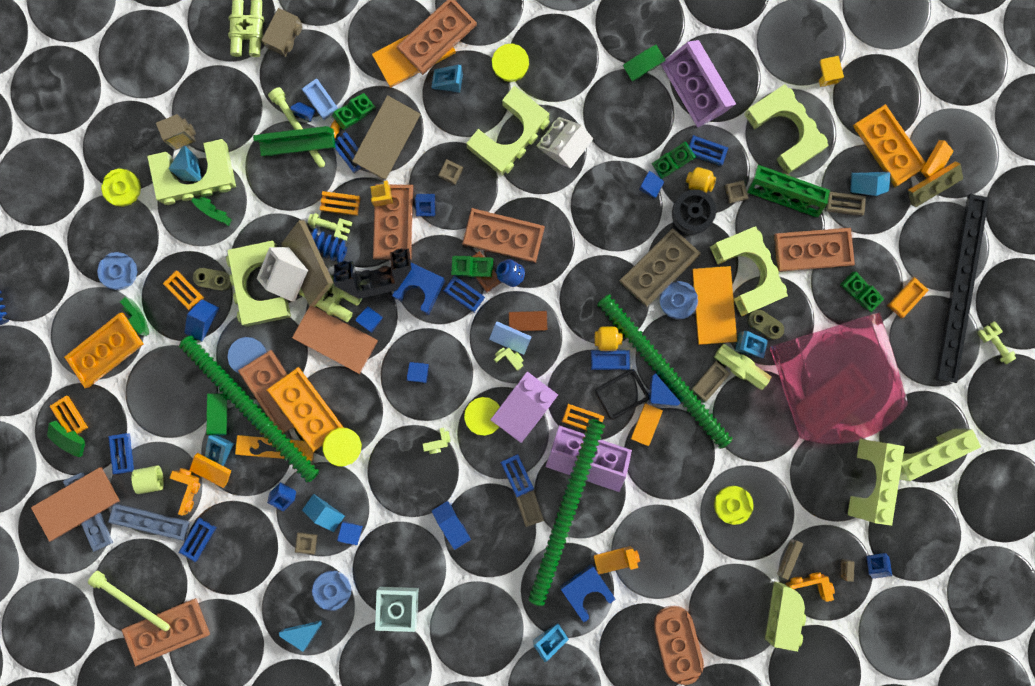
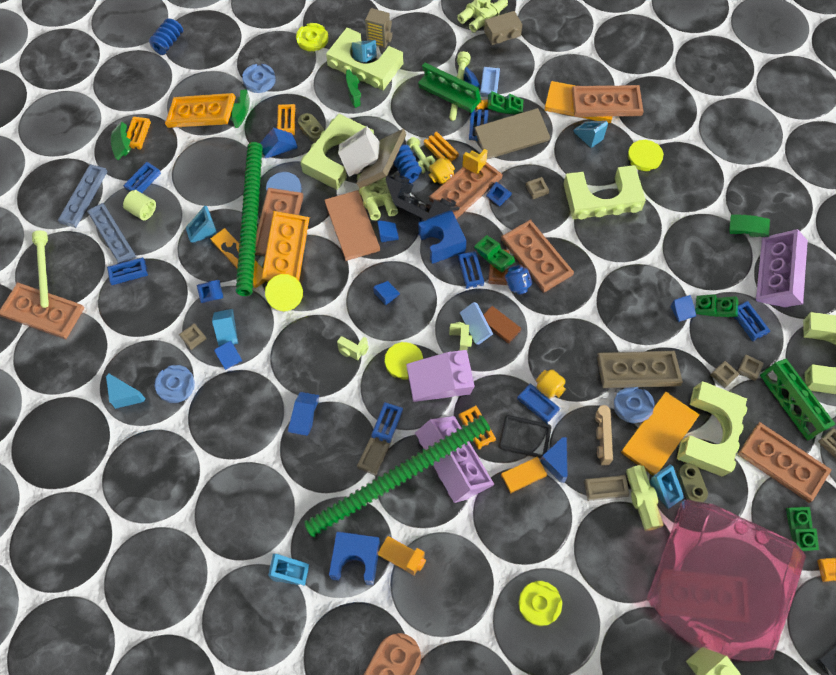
camera: 45 degrees right, 20 degrees down
nougat tile [31,467,120,542] -> none
light orange bracket [170,468,200,516] -> none
light orange tile [190,453,231,488] -> none
green slope [206,394,227,435] -> none
light aqua brick [375,587,419,632] -> none
white slope [537,117,593,168] -> none
green piece [597,294,733,449] -> none
black wheel [672,190,716,235] -> none
yellow head [686,167,716,193] -> none
none -> yellow head [428,158,455,184]
none -> tan plate [595,405,613,465]
none -> dark tan tile [710,361,740,388]

